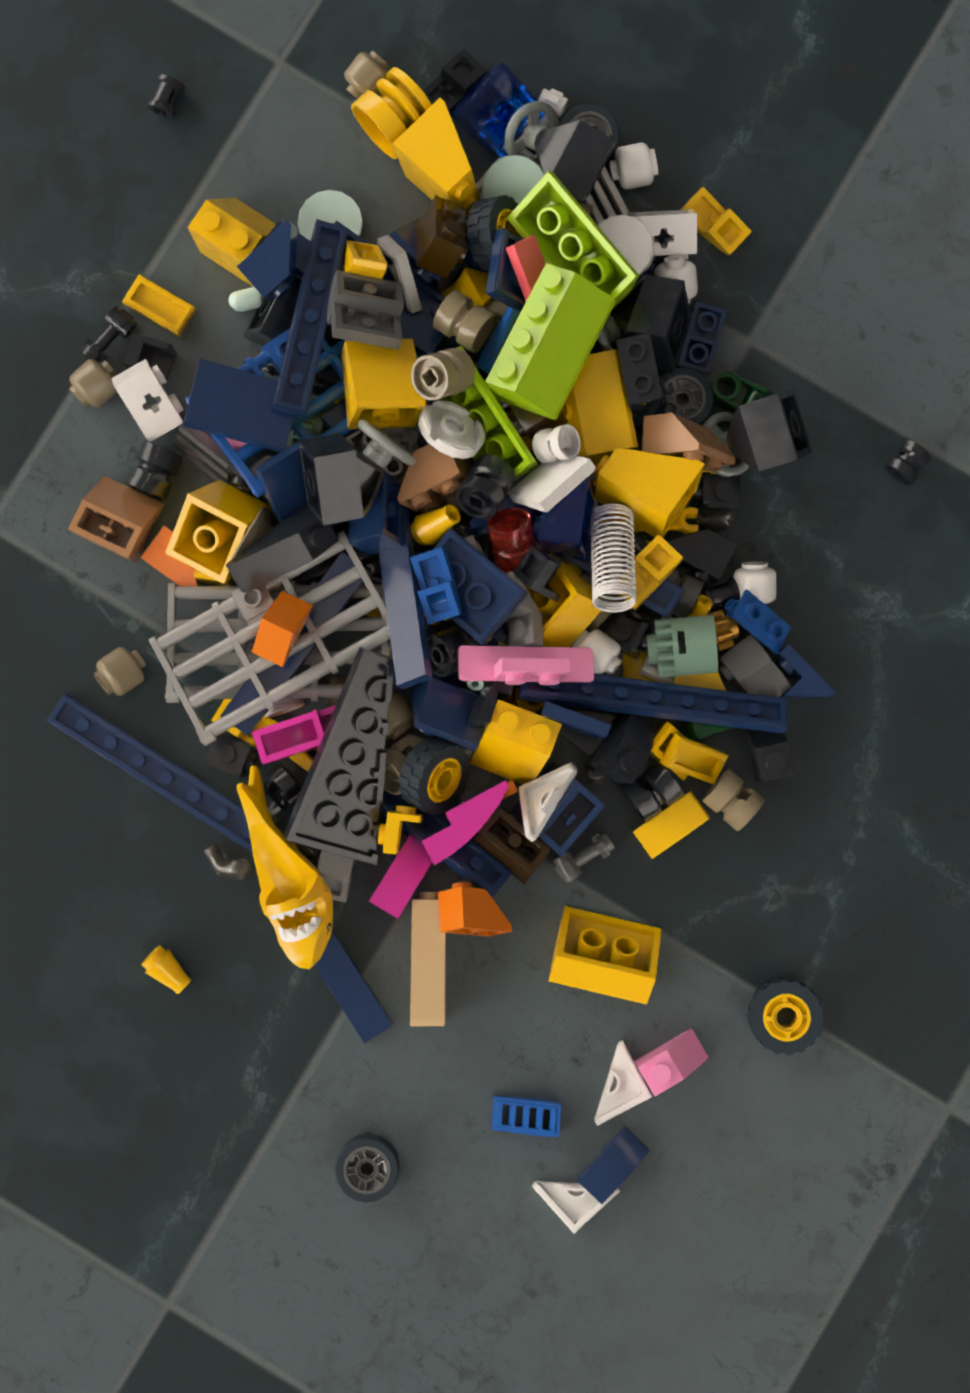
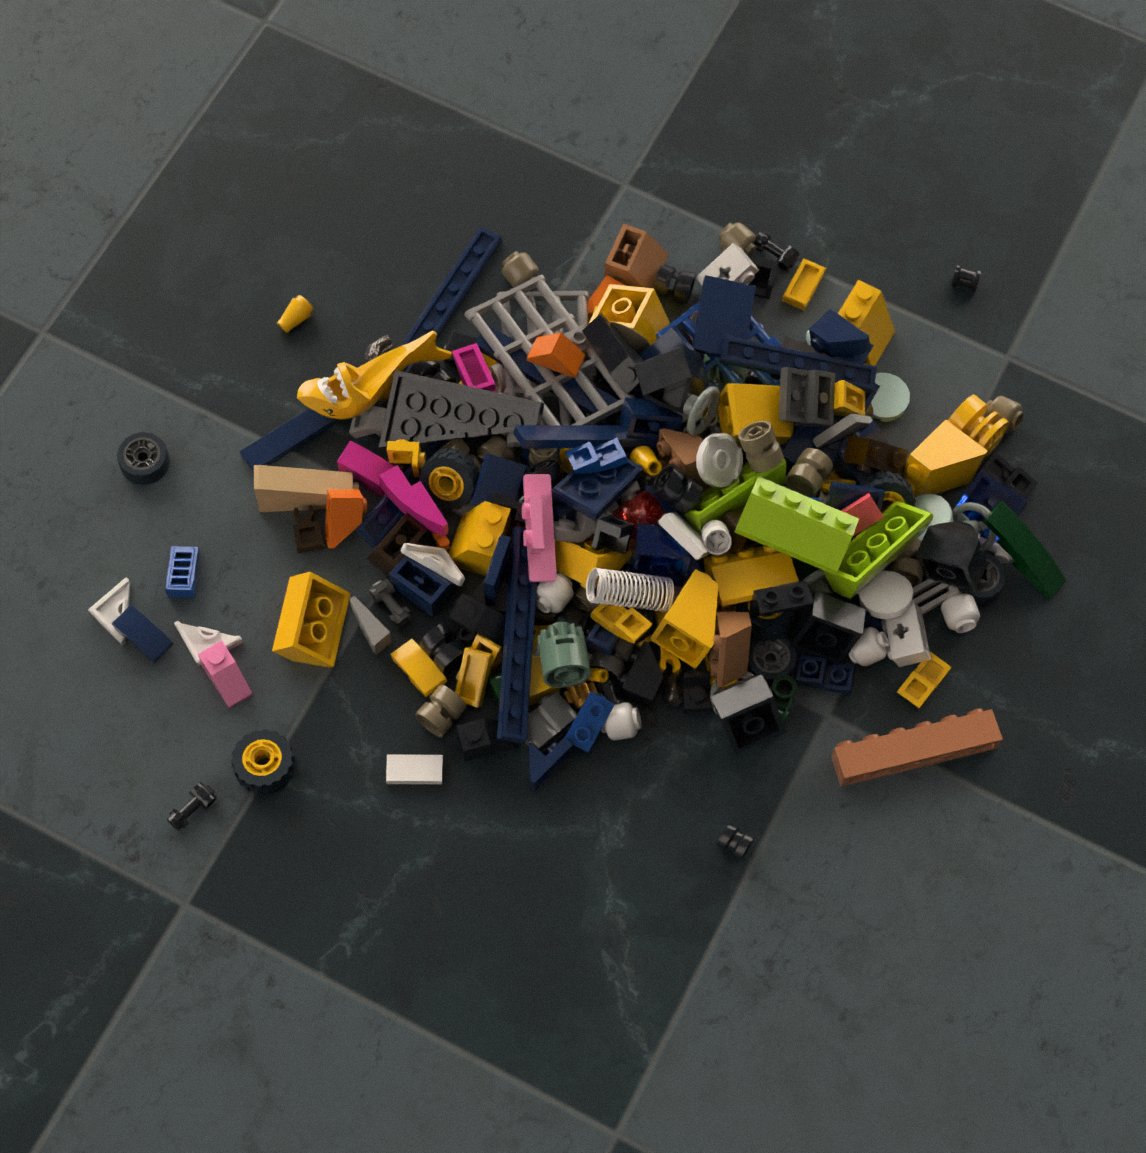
camera: 85 degrees right, 20 degrees down
none -> black bar [167,782,217,831]
none -> dark brown plate [293,505,324,553]
none -> light grey slope [349,596,391,655]
none -> white tile [386,754,443,784]
none -> nougat brick [831,709,1003,787]
none -> dark green slope [982,501,1066,600]

